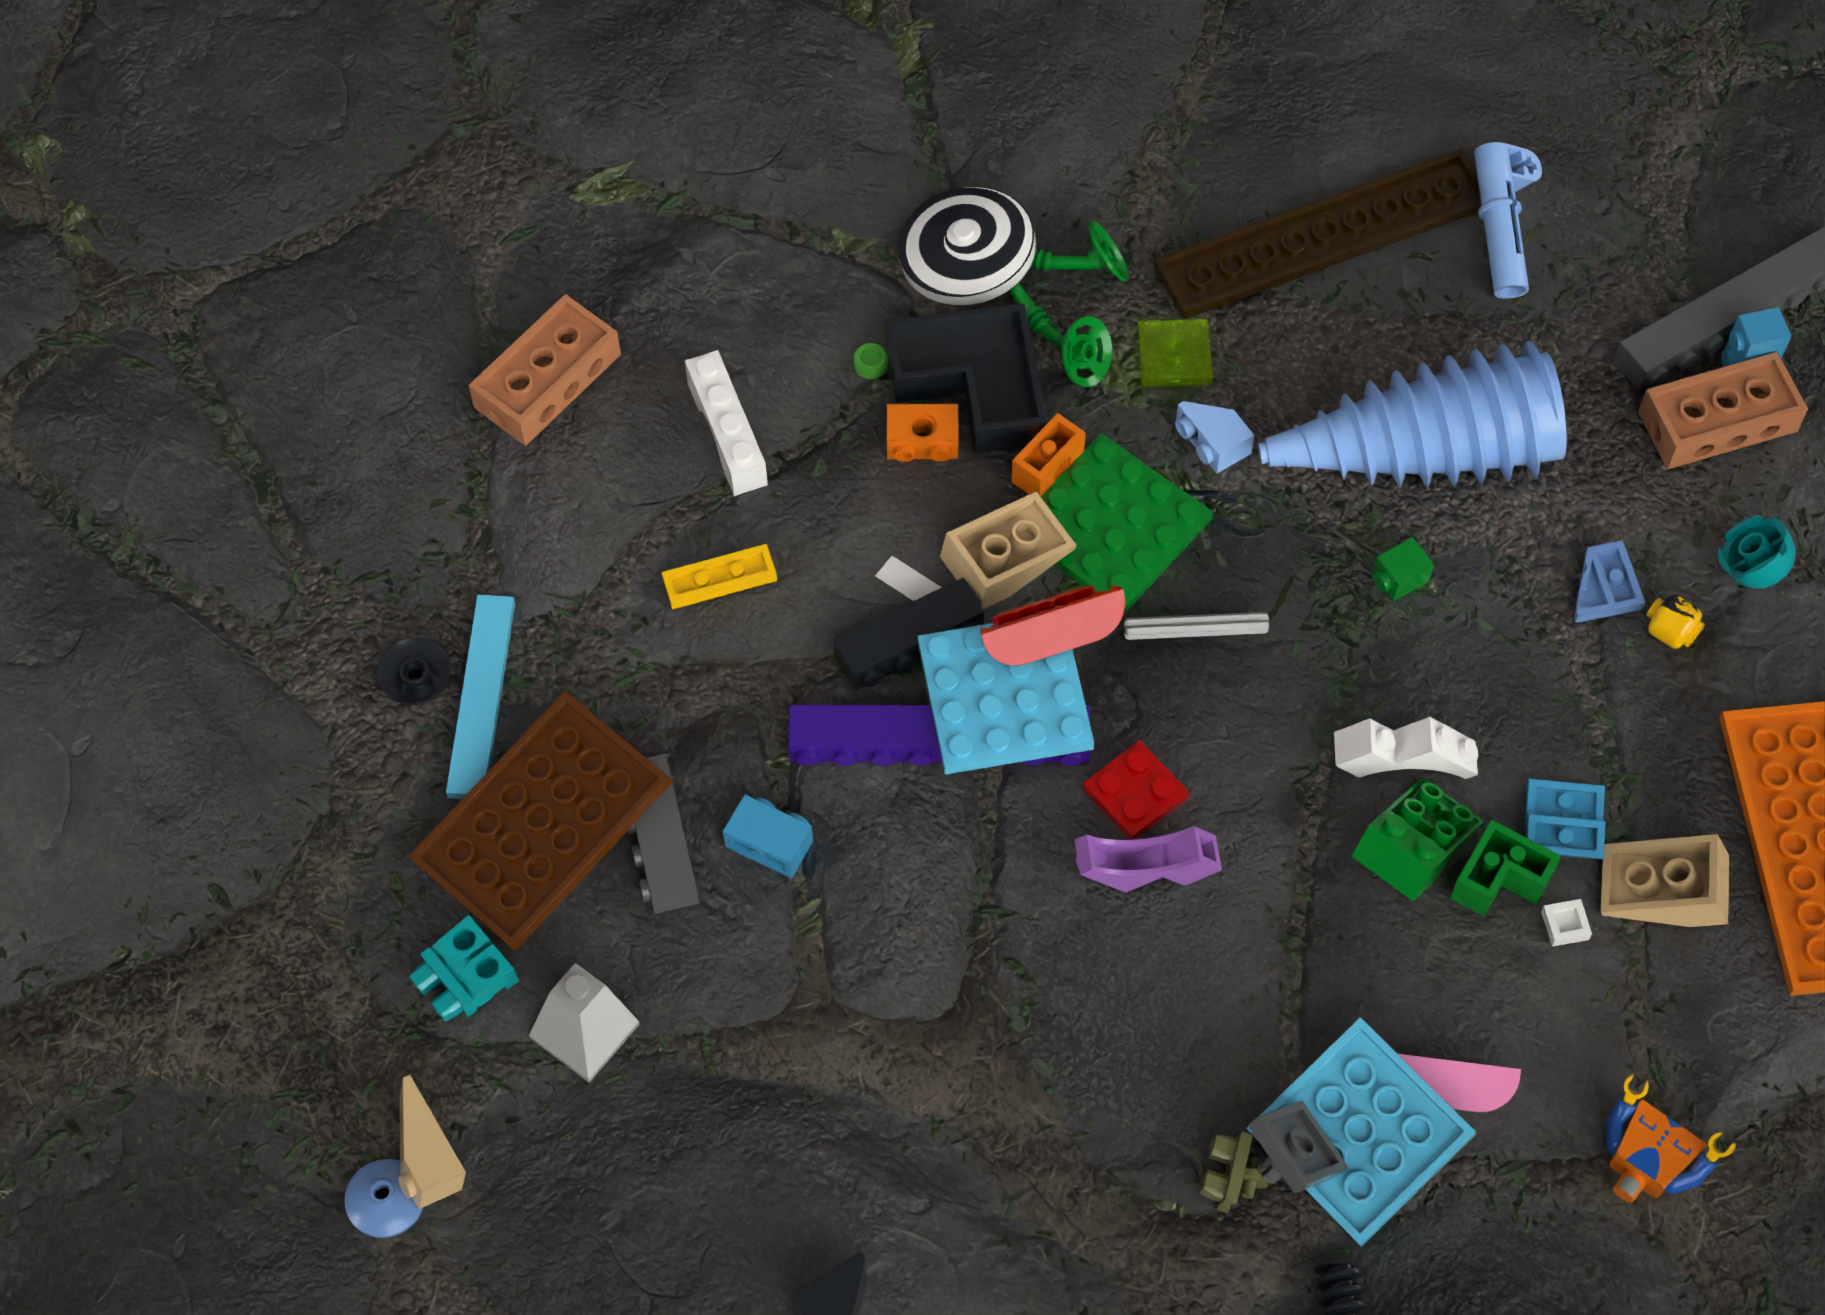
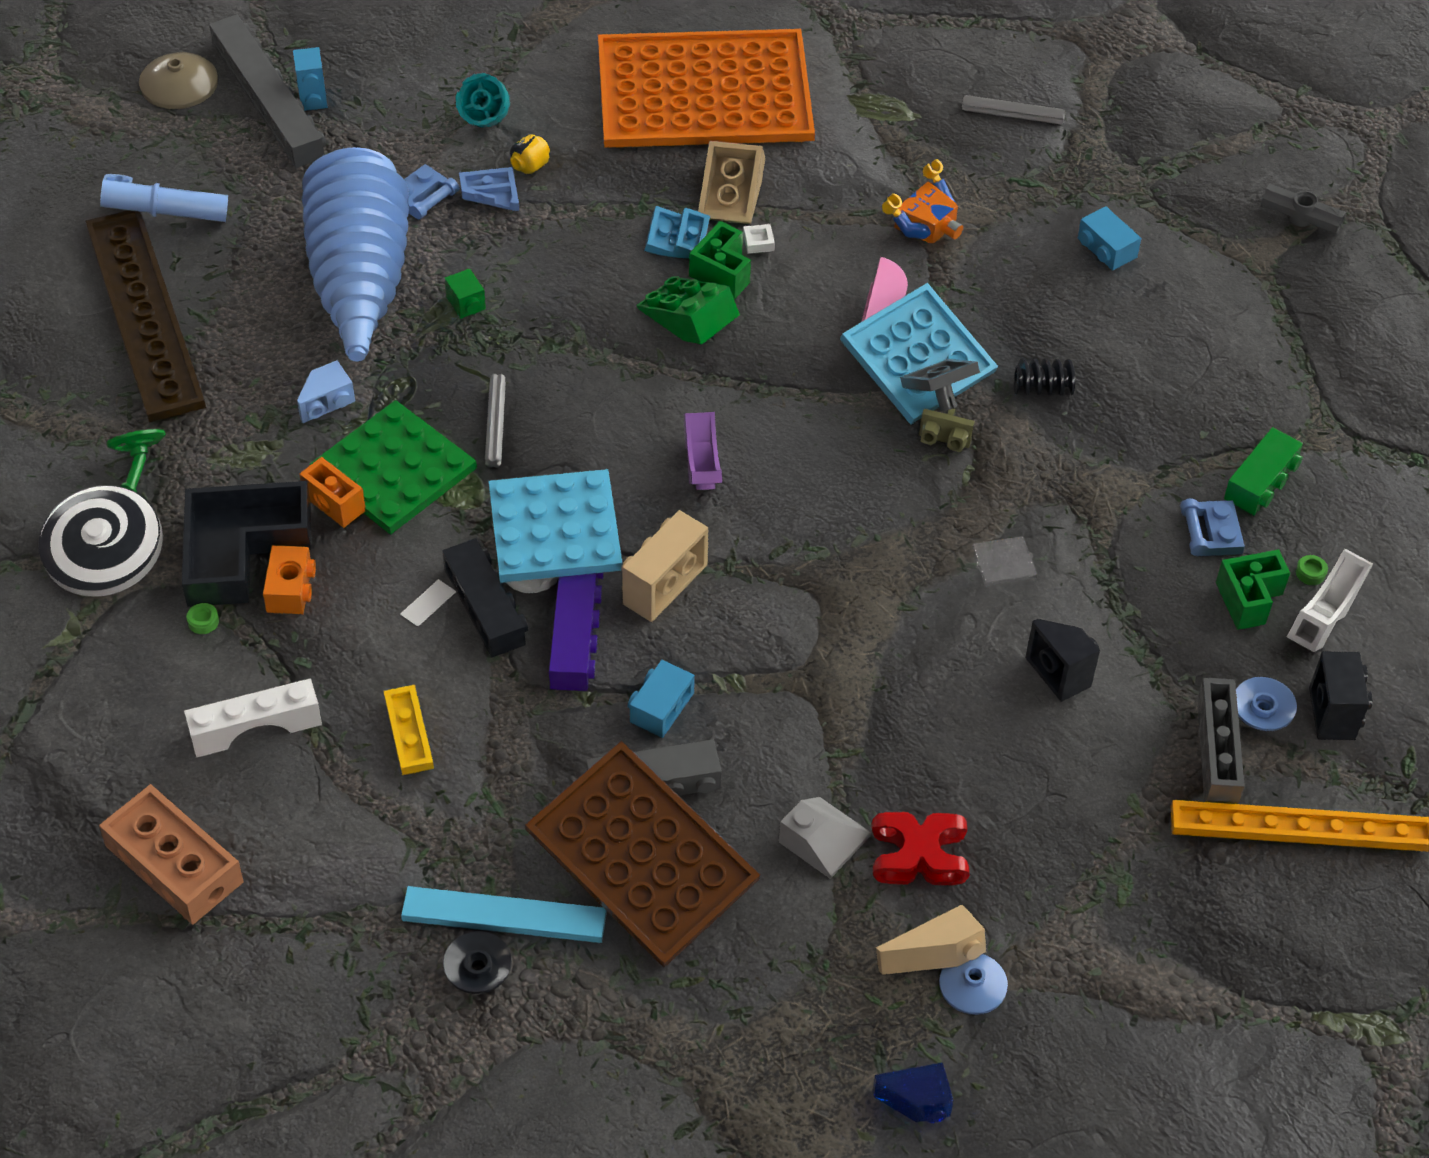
camera: 90 degrees left, 10 degrees down
teal hips [409,915,519,1022] -> none
tan slope [940,491,1076,609] -> none
brick [980,585,1125,665] -> none
green dish [1008,282,1112,387] -> none
red plate [1082,740,1189,840] -> none
clear neon green tile [1138,319,1213,386] -> none
white arch [1334,717,1478,779] -> none
nougat brick [1638,352,1808,470] -> none
none -> dark tan dish [139,52,218,109]
none -> medium blue plate [404,164,460,220]
none -> tan brick [621,510,708,622]
none -> red piece [872,812,970,885]
none -> clear blue slope [872,1062,954,1123]
none -> clear piece [972,536,1037,586]

